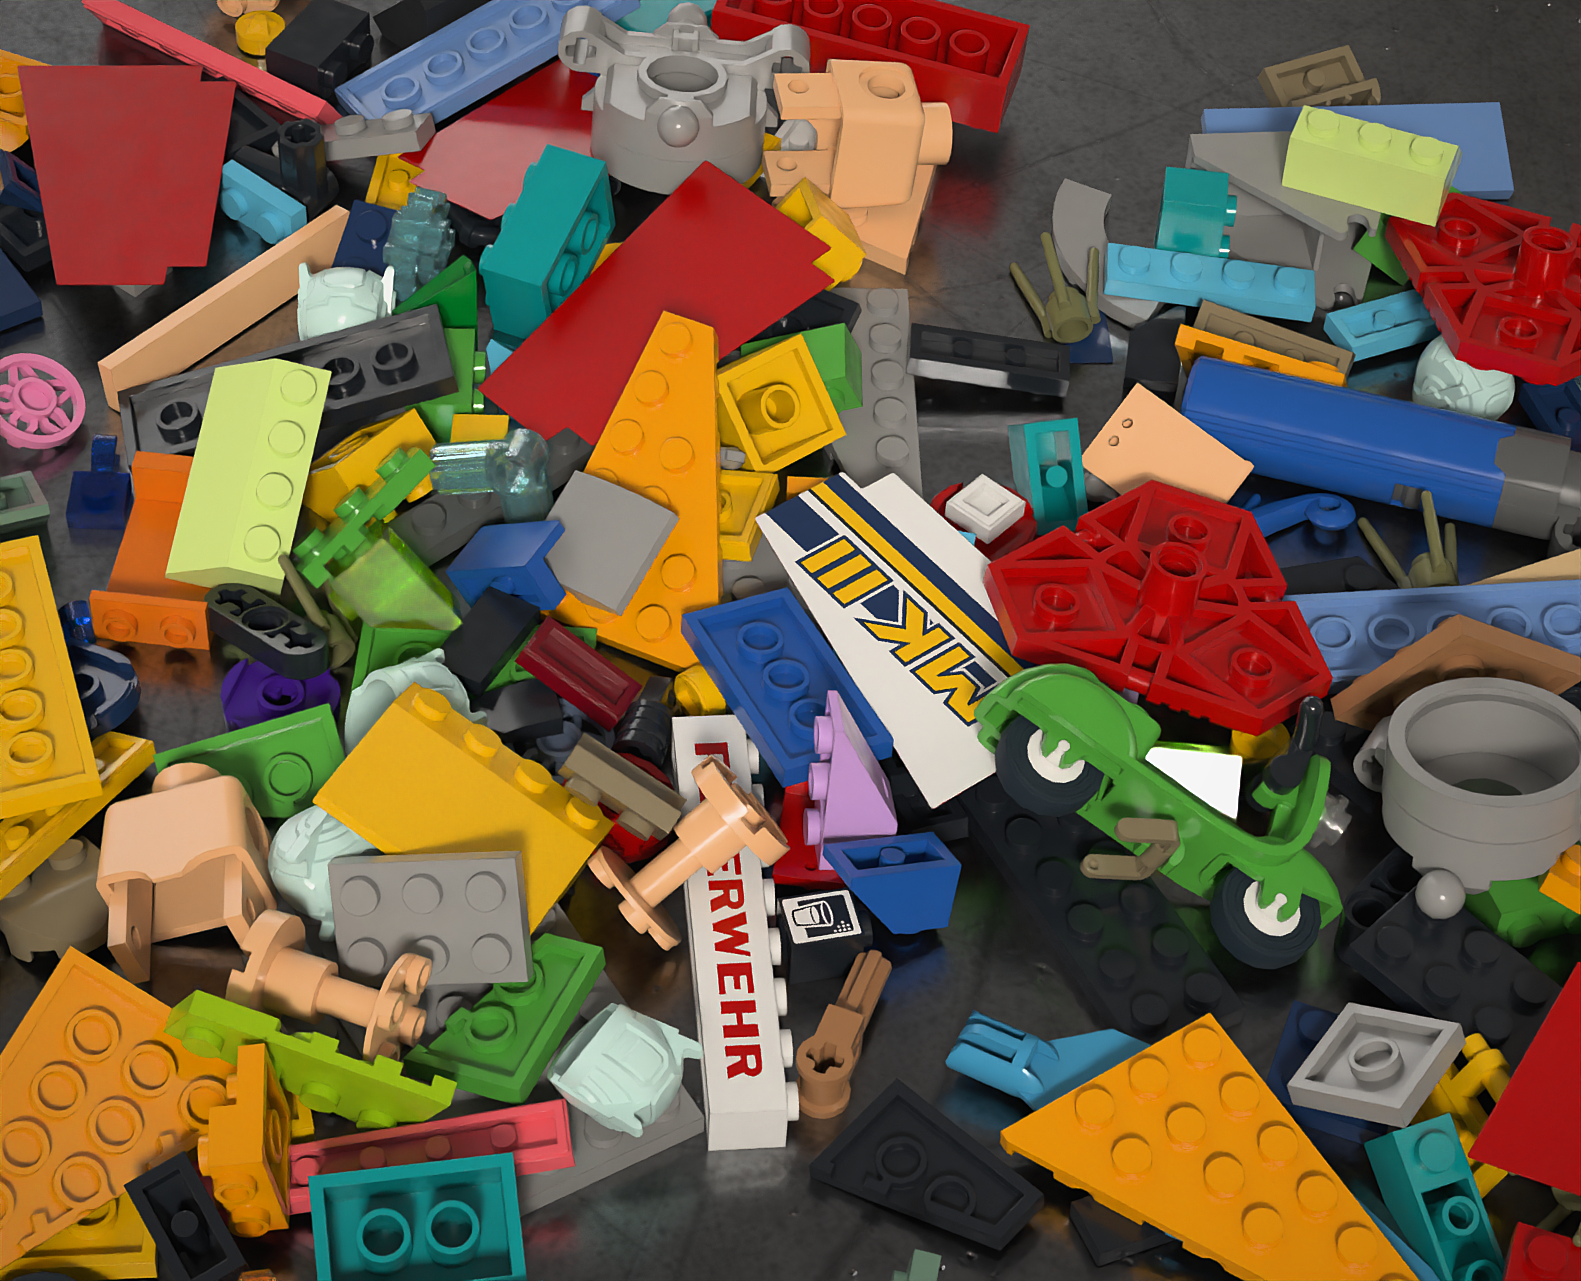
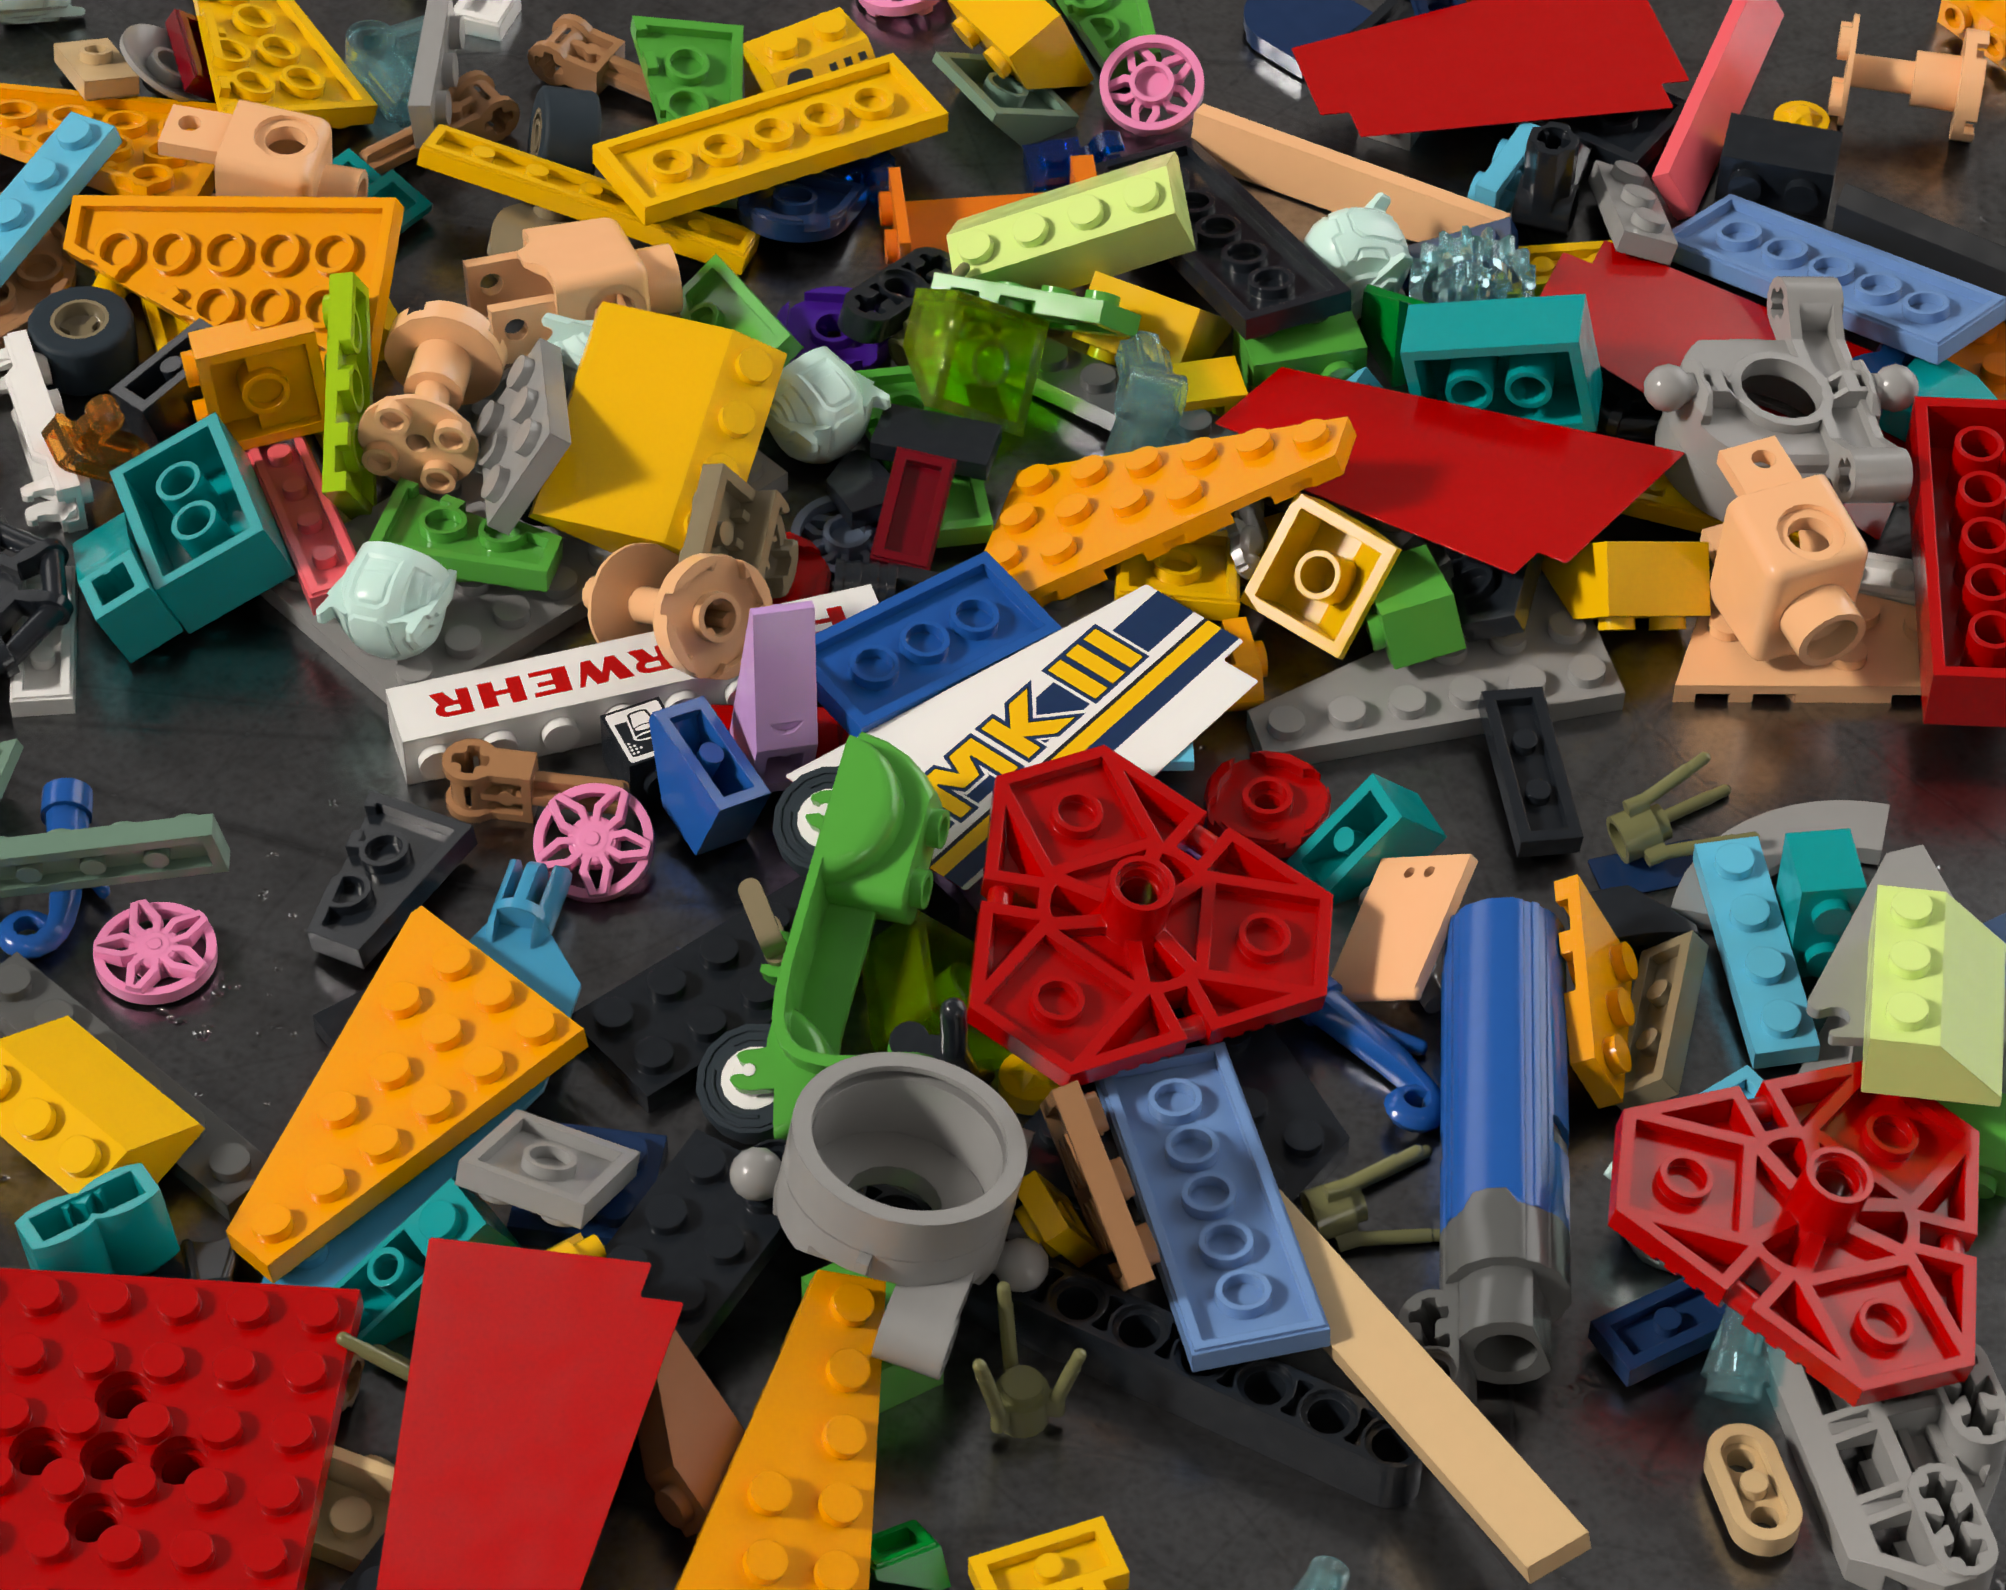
camera: 80 degrees right, 0 degrees up
blue panel [445,520,566,611] -> none
light grey slope [543,470,679,616] -> none
white tile [945,474,1025,544] -> none
none -> bright pink wheel [533,783,655,903]

